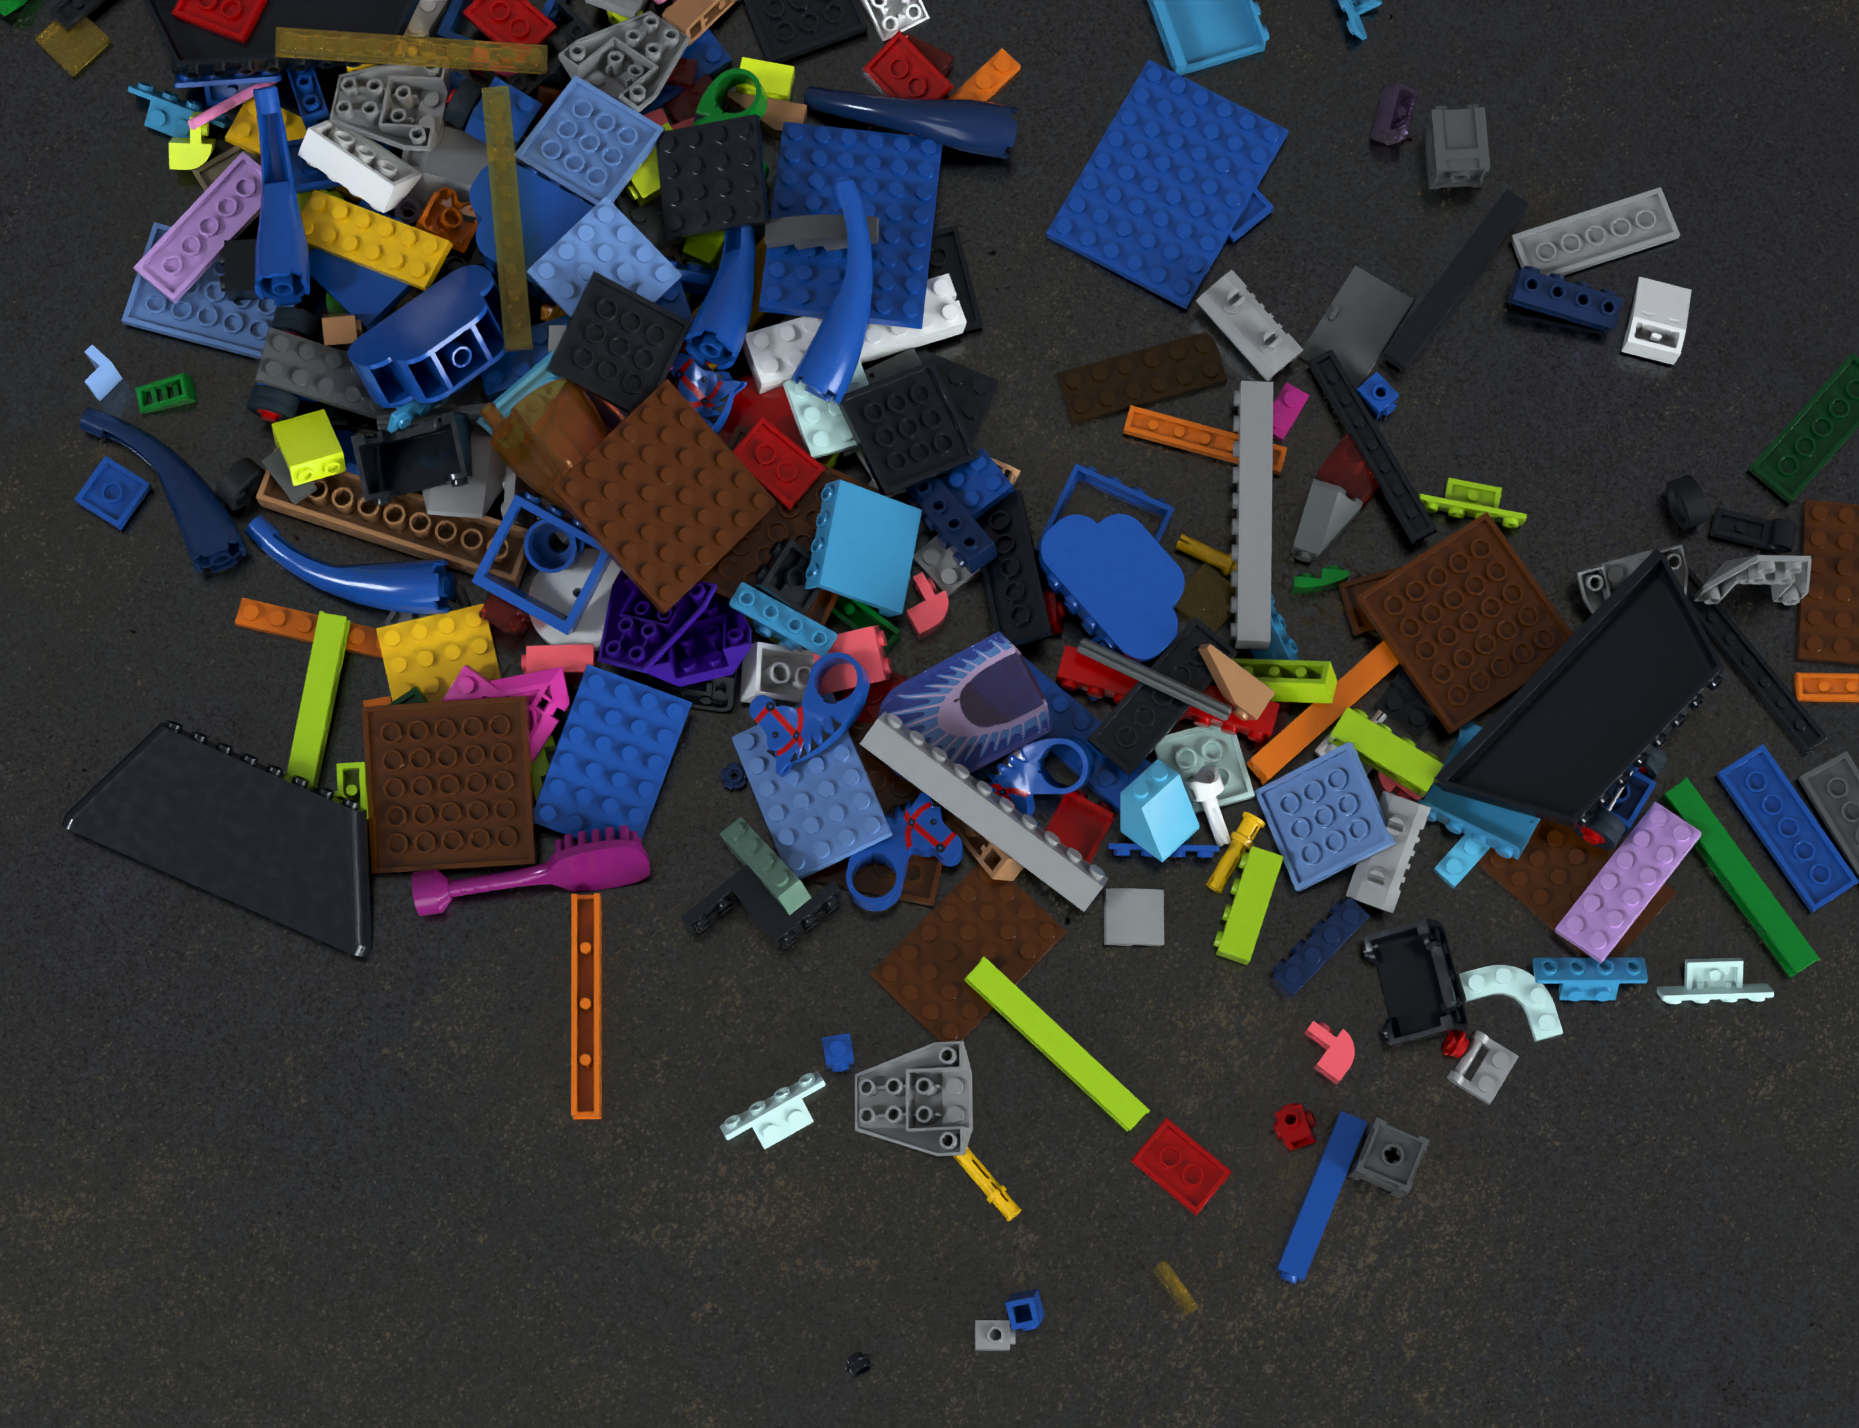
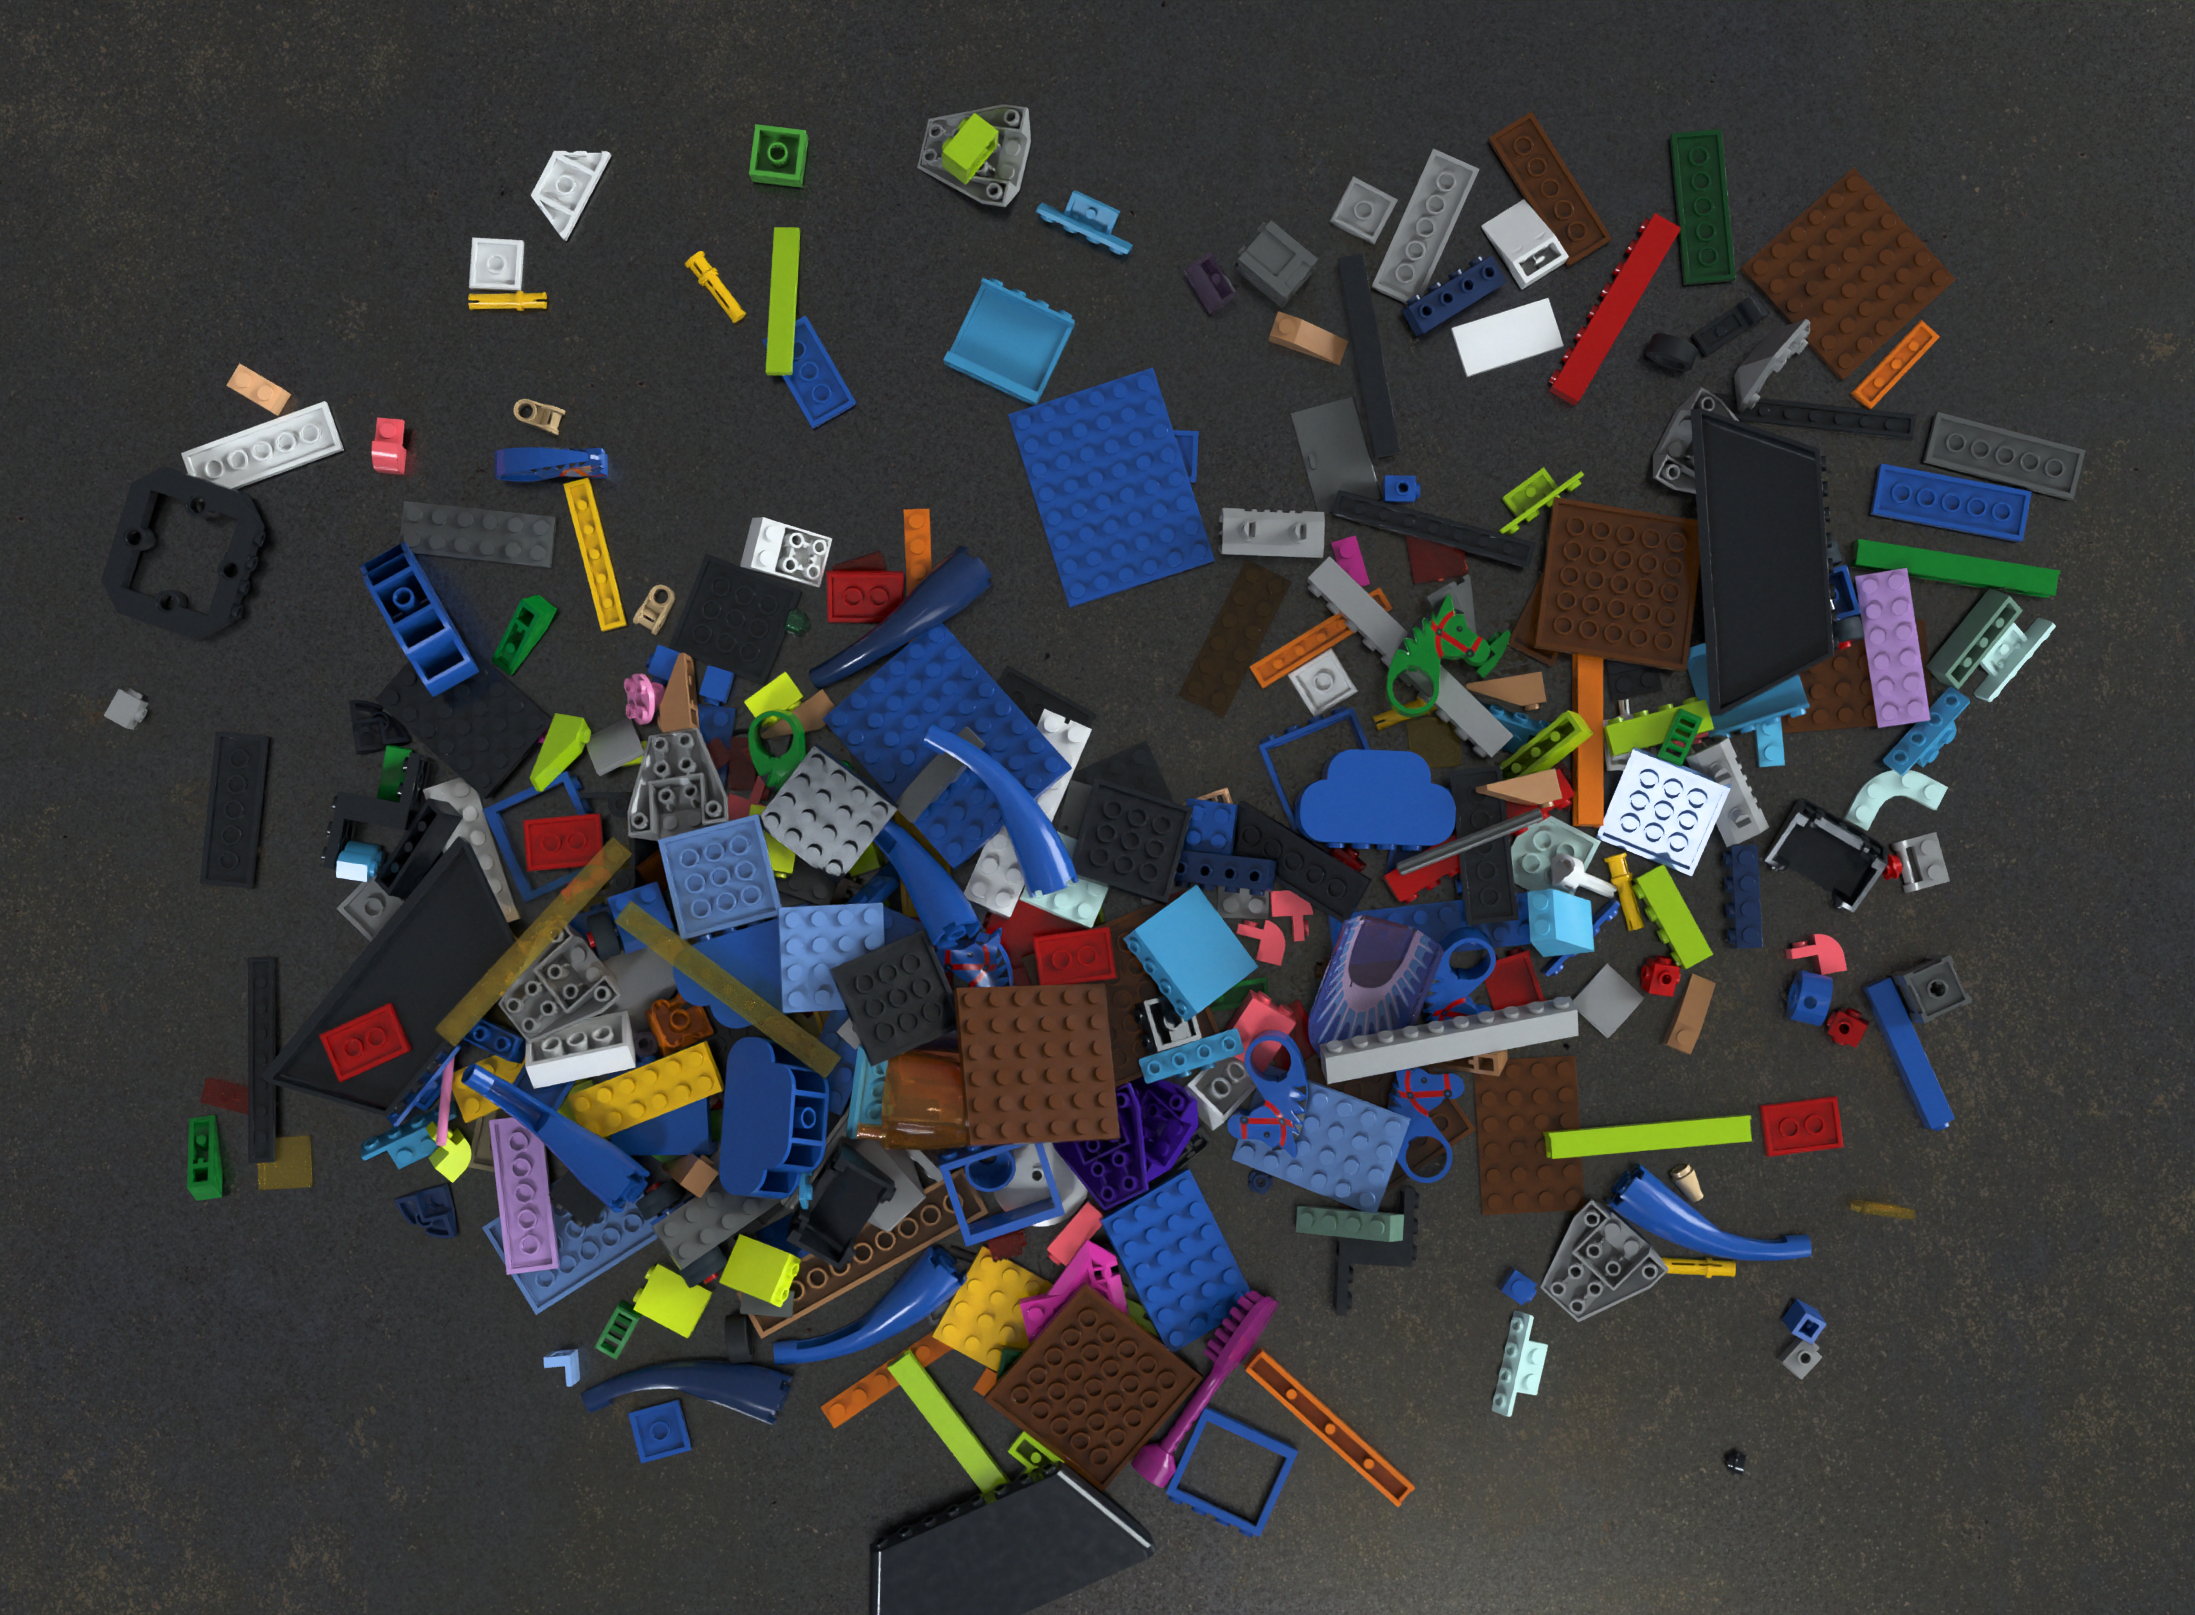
camera: 45 degrees left, 10 degrees up
none -> dark blue brick [394,1183,457,1238]
none -> neon yellow brick [633,1261,715,1338]
none -> blue brick [699,665,735,706]
none -> clear green piece [783,608,810,636]
none -> blue window [1165,1406,1298,1538]
none -> medium nougat slope [1268,311,1348,366]
none -> coral brick [1269,890,1313,941]
none -> white tile [1288,648,1358,717]
none -> light grey tile [1329,176,1398,246]
none -> green animal [1386,594,1490,717]
none -> white tile [1451,298,1564,378]
none -> medium nougat slope [1463,672,1547,711]
none -> reddish brown plate [1488,111,1612,267]
none -> red brick [1549,213,1681,406]
none -> blue brick [1606,1163,1812,1261]
none -> red brick [1641,955,1680,997]
none -> green slope [1657,708,1703,767]
none -> medium nougat slope [1662,973,1716,1055]
none -> tan cone [1670,1163,1704,1203]
none -> blue piece [1787,970,1833,1026]
none -> sand green brick [1926,588,2023,690]

